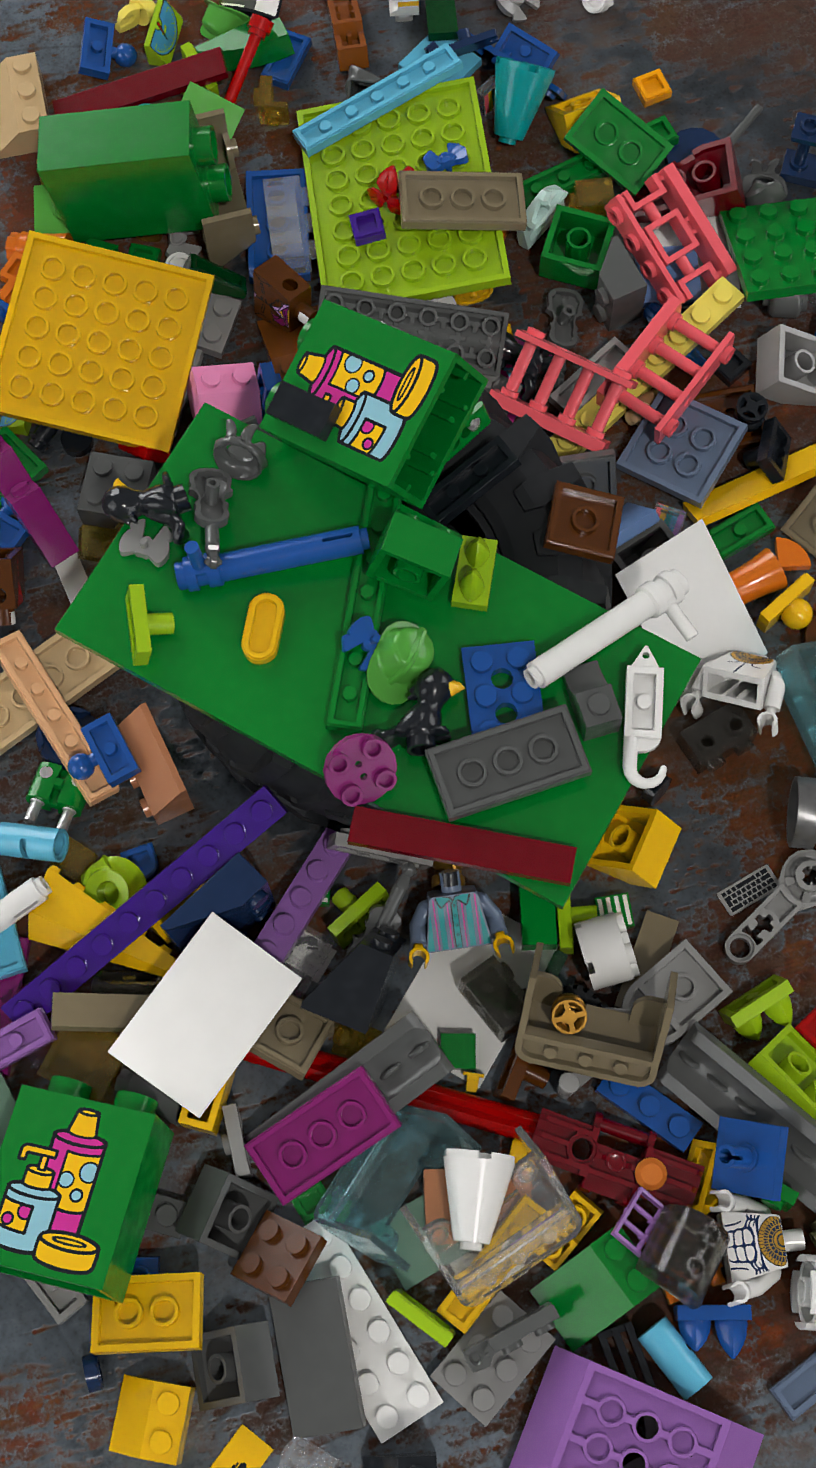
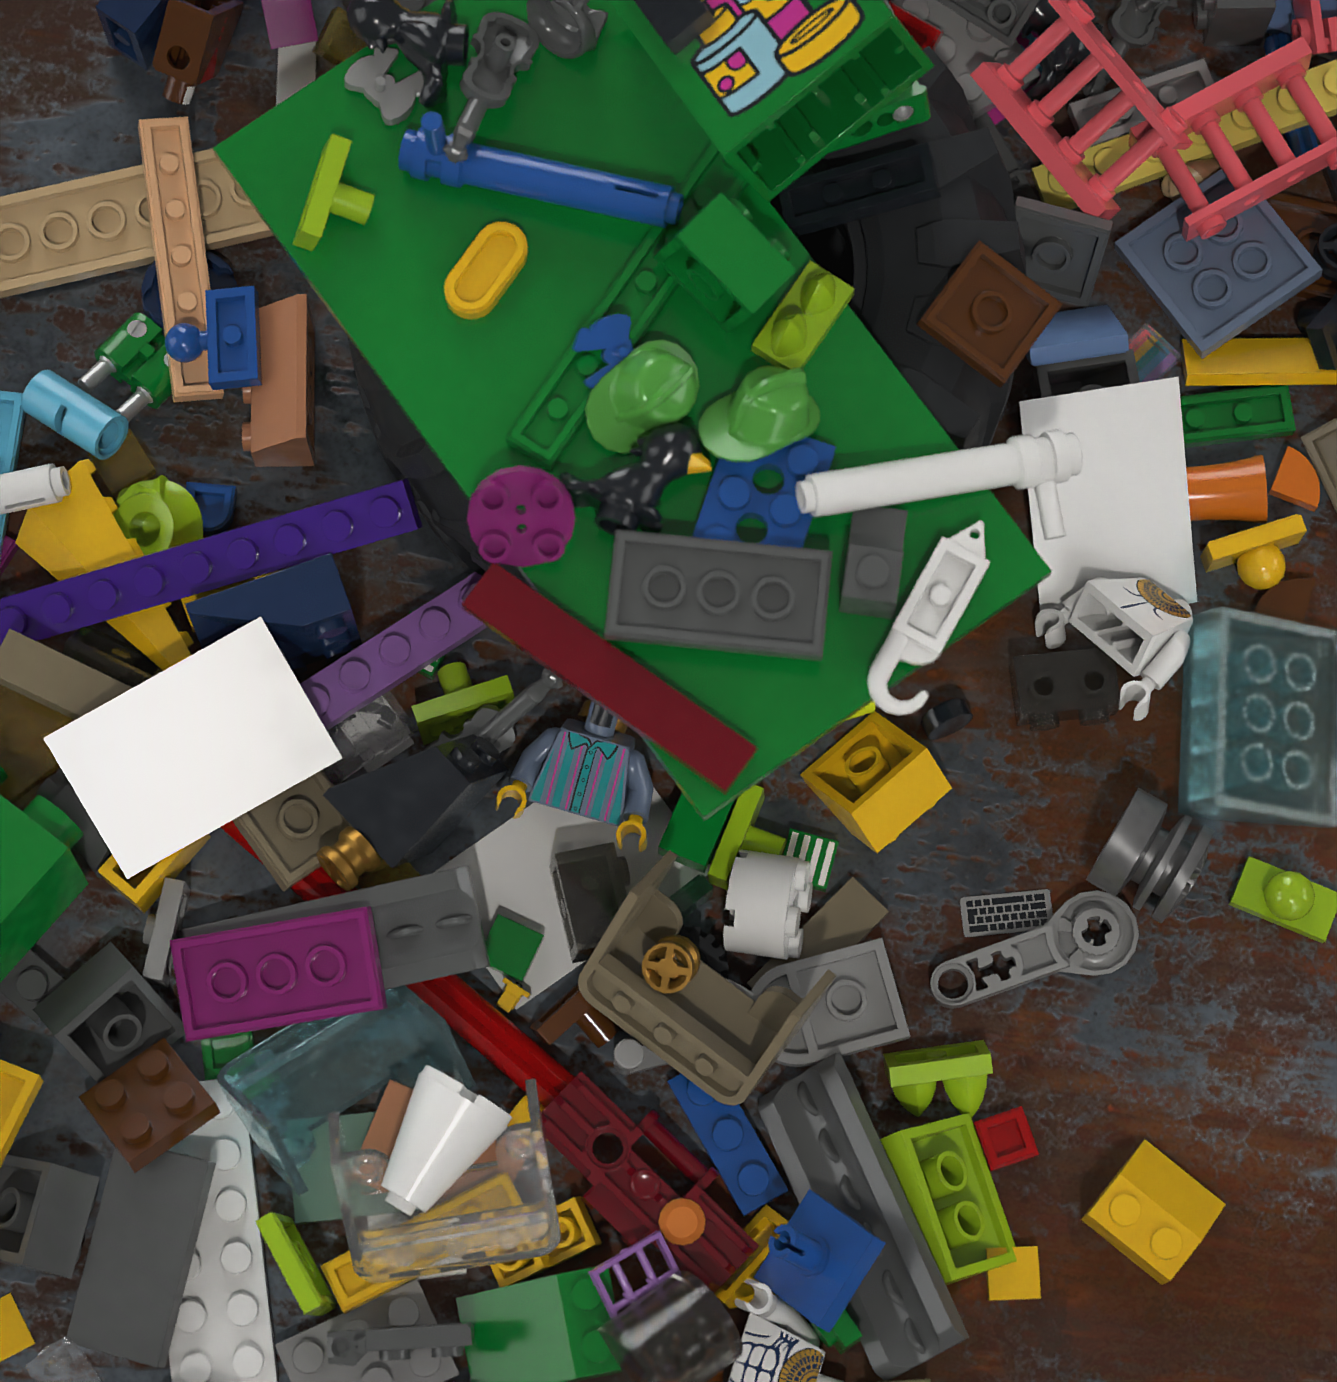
camera: 20 degrees right, 5 degrees up
none -> pearl gold wheel [316,826,381,891]
none -> bright green piece [699,366,820,462]

